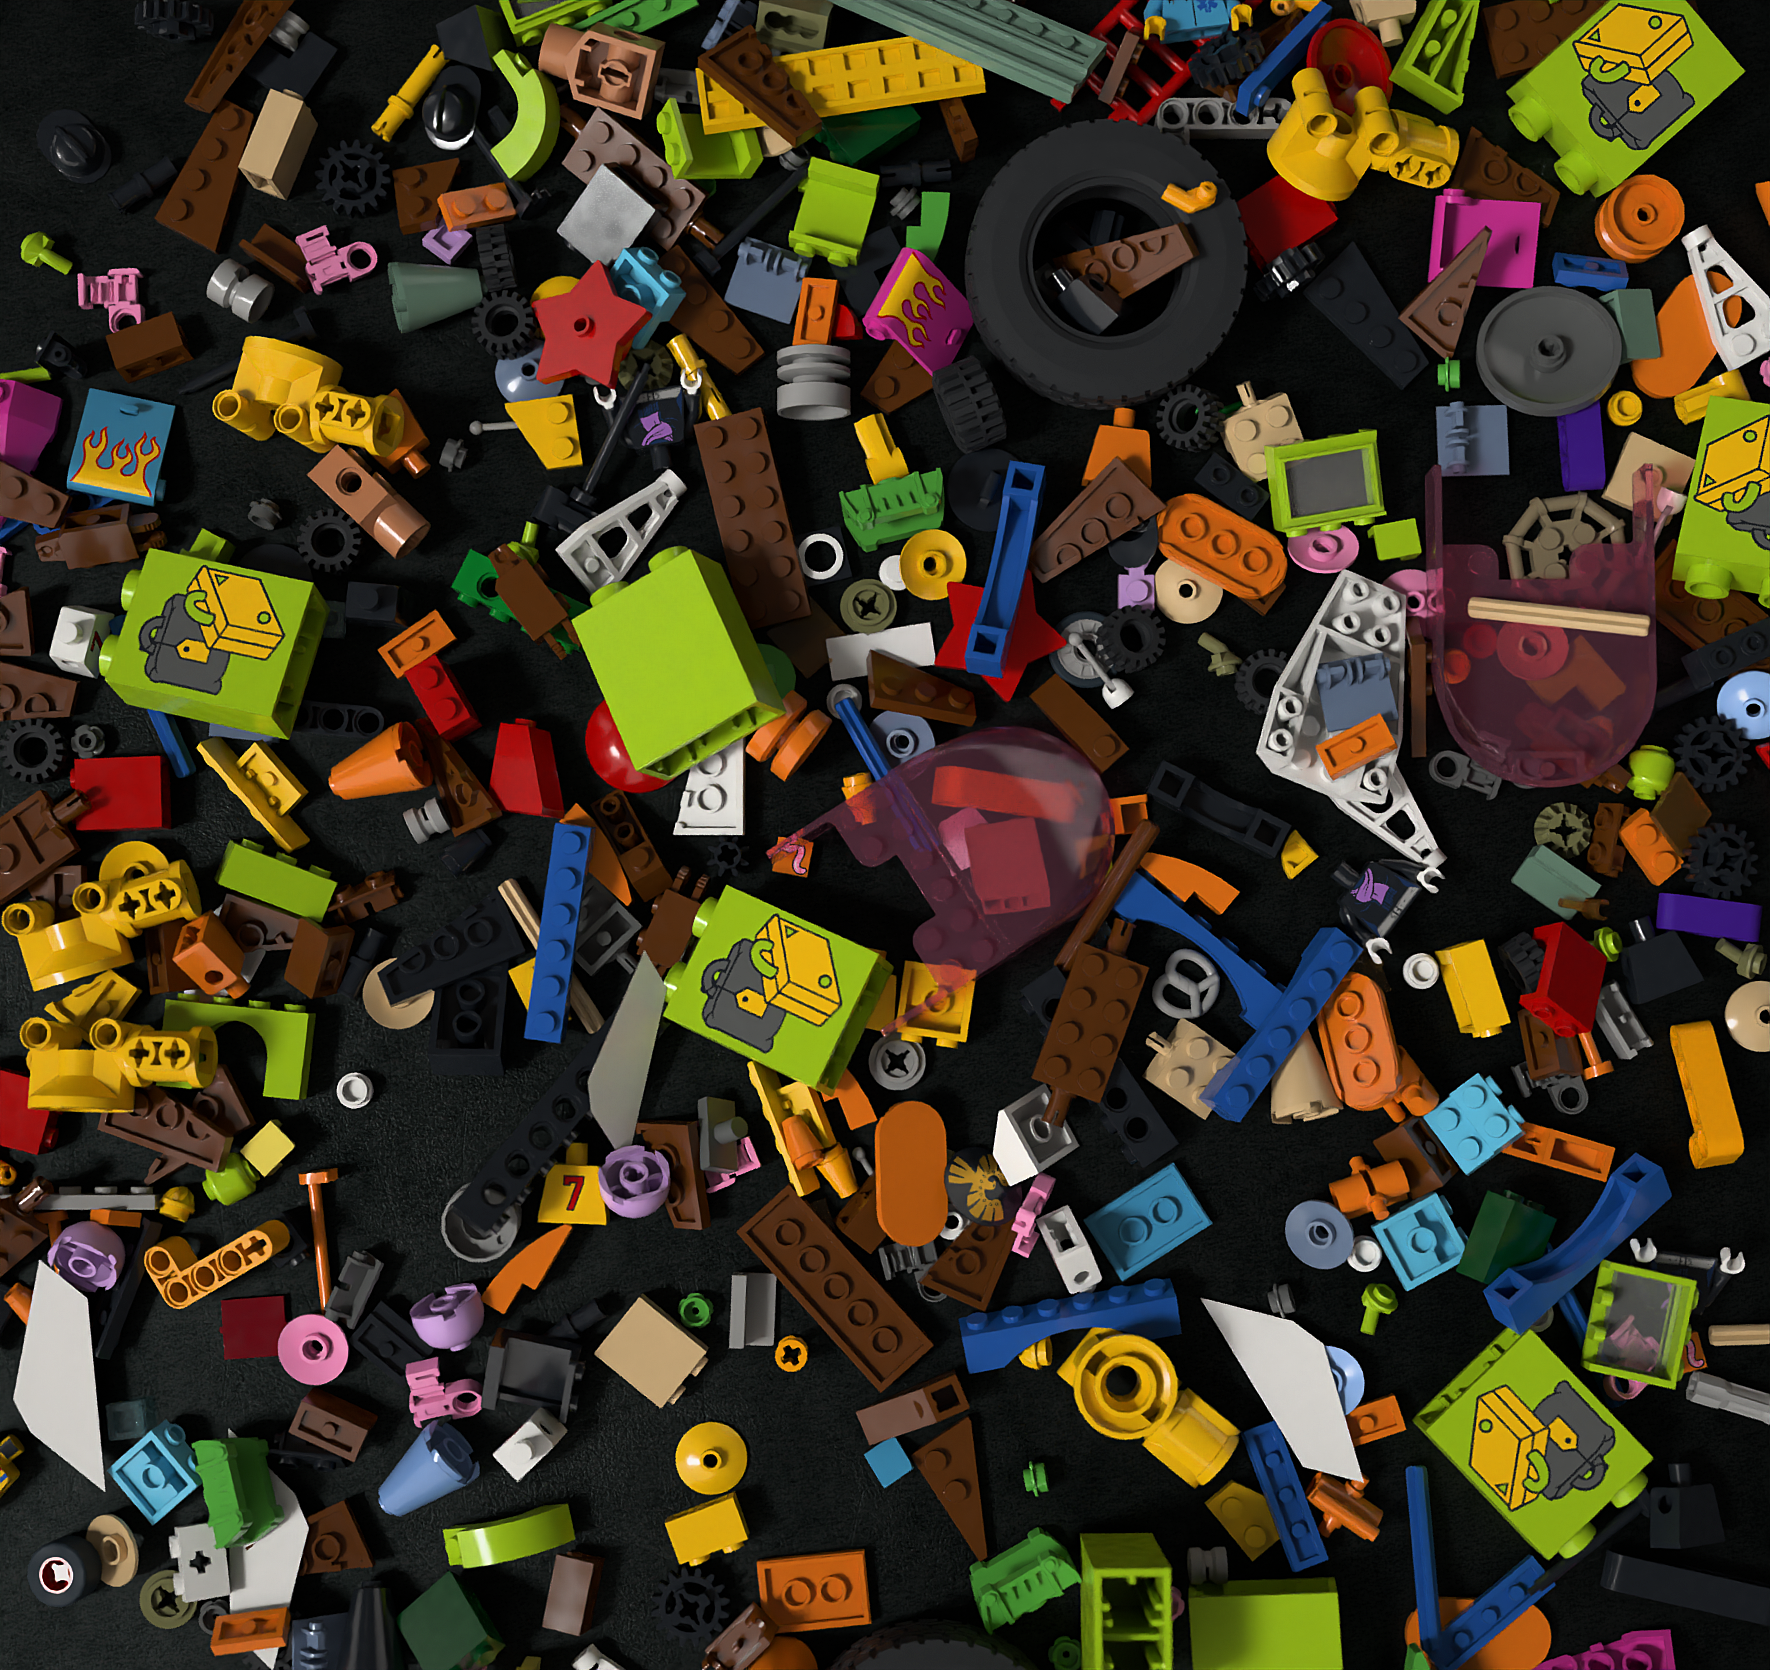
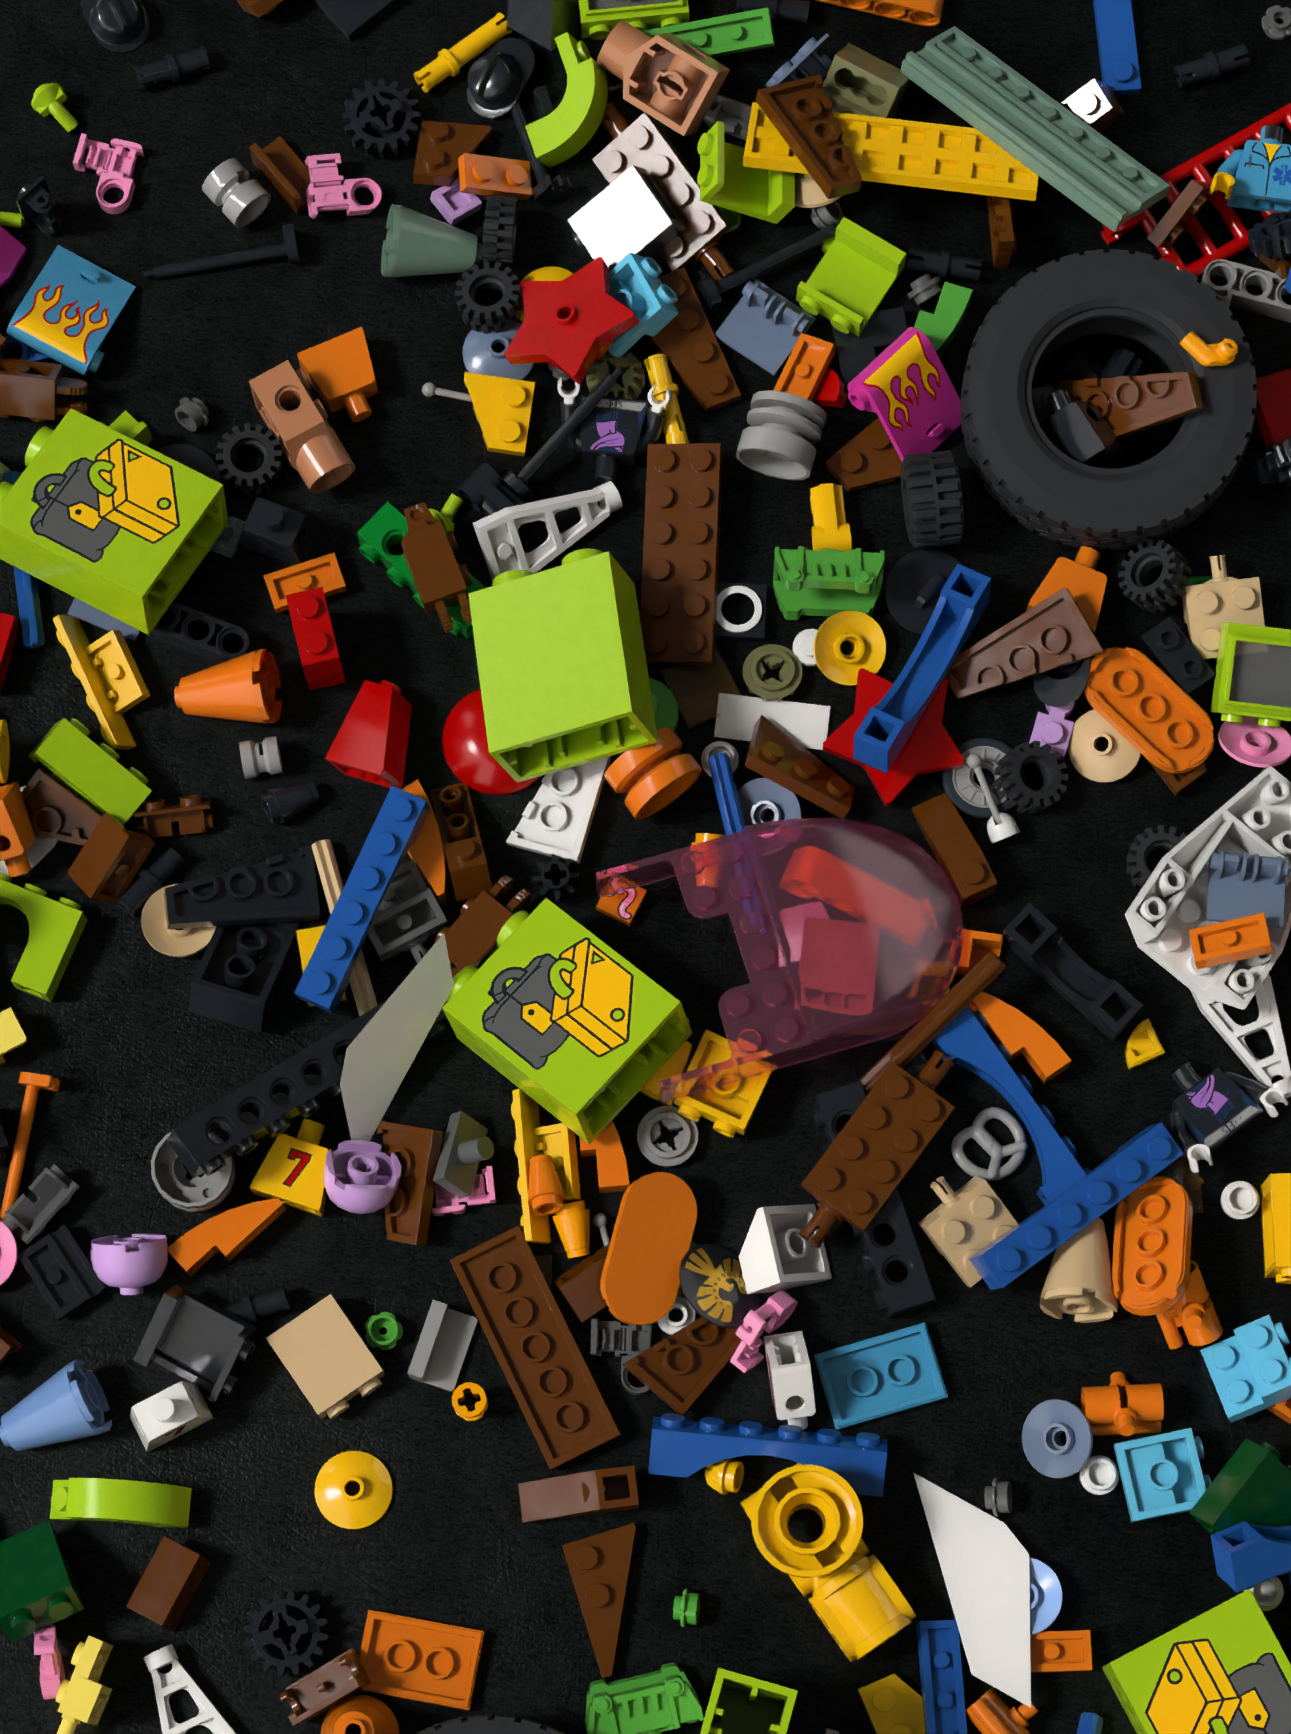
camera: 20 degrees right, 10 degrees down
reddish brown hinge [106,311,194,384] -> none
reddish brown wing [154,98,257,255] -> none
yellow piece [212,336,404,457] -> none
tan brick [238,89,318,201] -> none
white plate [337,1073,373,1109] -> none
bright pink piece [406,1357,483,1427] -> none
reddish brown wing [414,716,503,837] -> none
dark grey plate [439,438,468,472] -> none
yellow brick [665,1491,750,1566] -> none
dark green brick [814,104,921,171] -> none
dark azure slope [864,1437,914,1488] -> none
olive plate [1198,632,1243,677] -> none
lime plate [1360,1283,1398,1335] -> none
reddish brown panel [1373,1114,1459,1200] -> none

